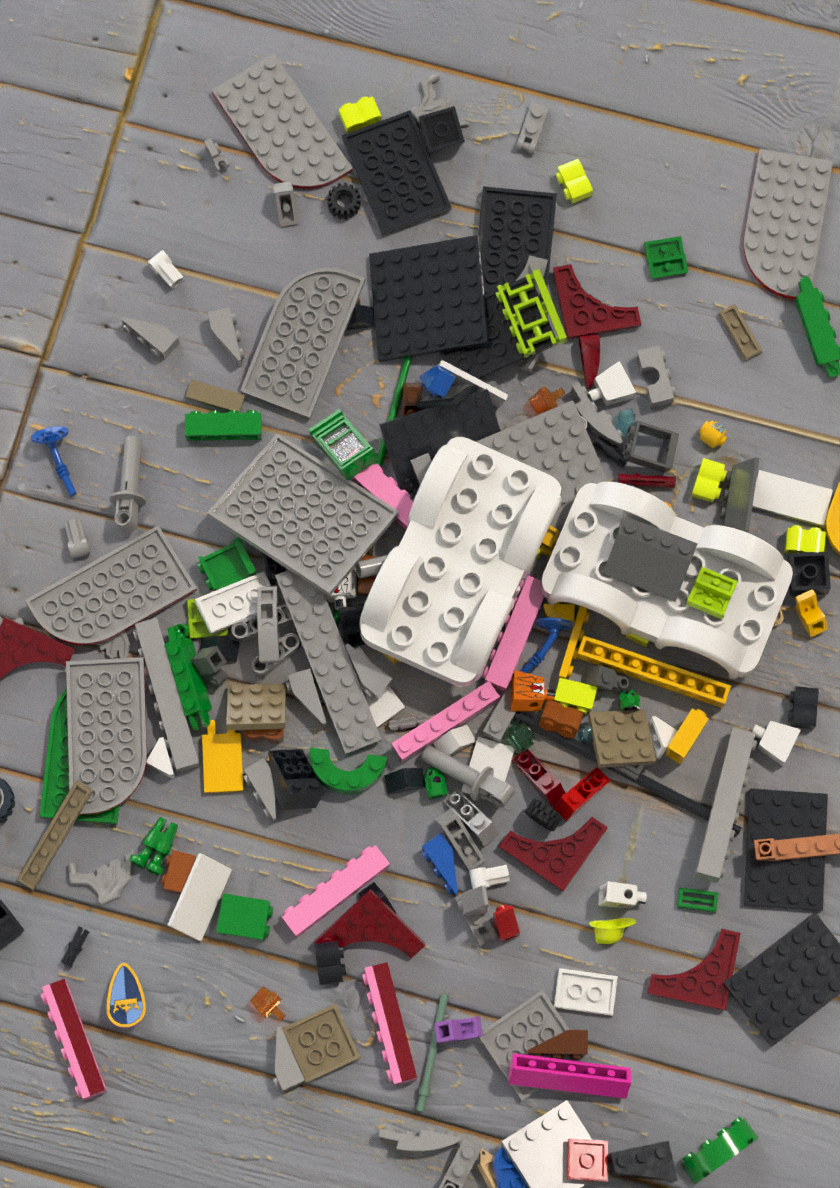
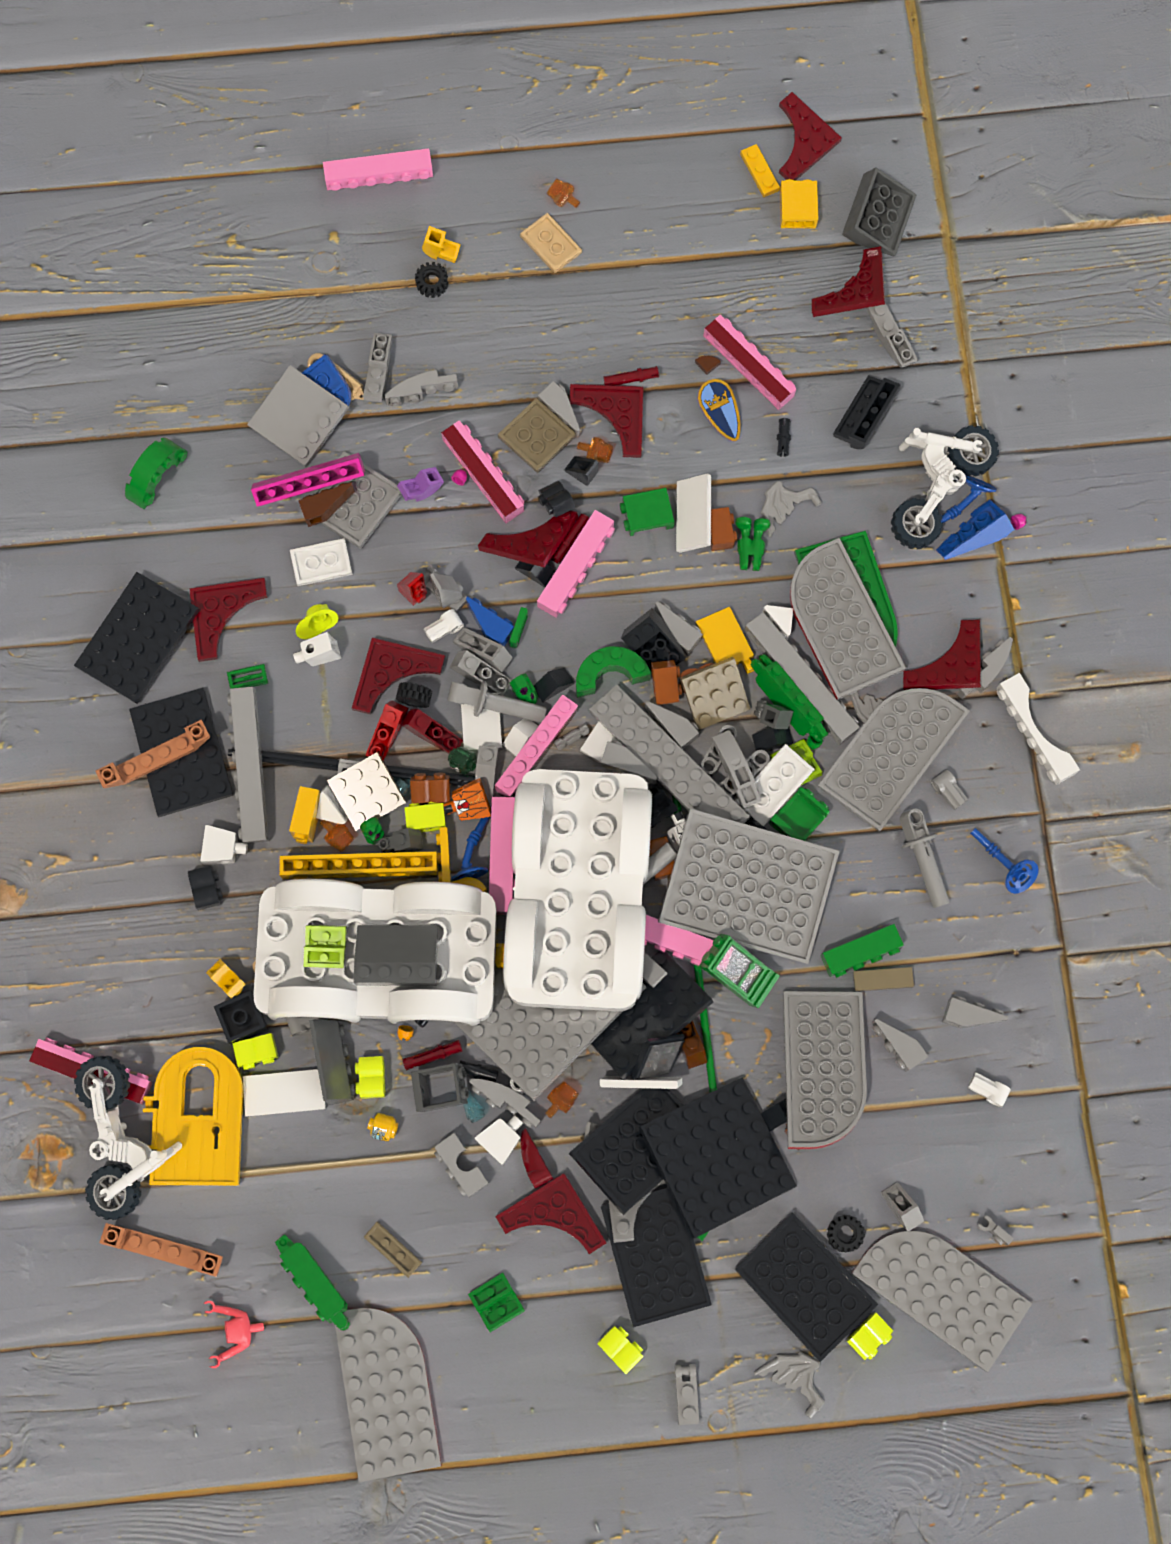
camera: 155 degrees right, 0 degrees up
dark tan tile [17,780,94,891] -> none
sand green bar [416,994,449,1112] -> none
black brick [419,106,465,153] -> none
blue slope [419,365,455,397] -> none
lime fence [496,269,568,358] -> none
plate [567,1138,608,1182] -> none
black wedge [608,1141,678,1183] -> none
none -> clear orange piece [320,820,355,852]
none -> dark pink hinge [451,469,467,486]
none -> green tile [509,607,528,649]
none -> dark red pin [551,513,589,564]
none -> black slope [564,456,598,486]
none -> dark red plate [570,384,643,458]
none -> dark red pin [603,366,659,386]
none -> dark orange brick [651,660,682,705]
none -> reddish brown tile [695,356,721,375]

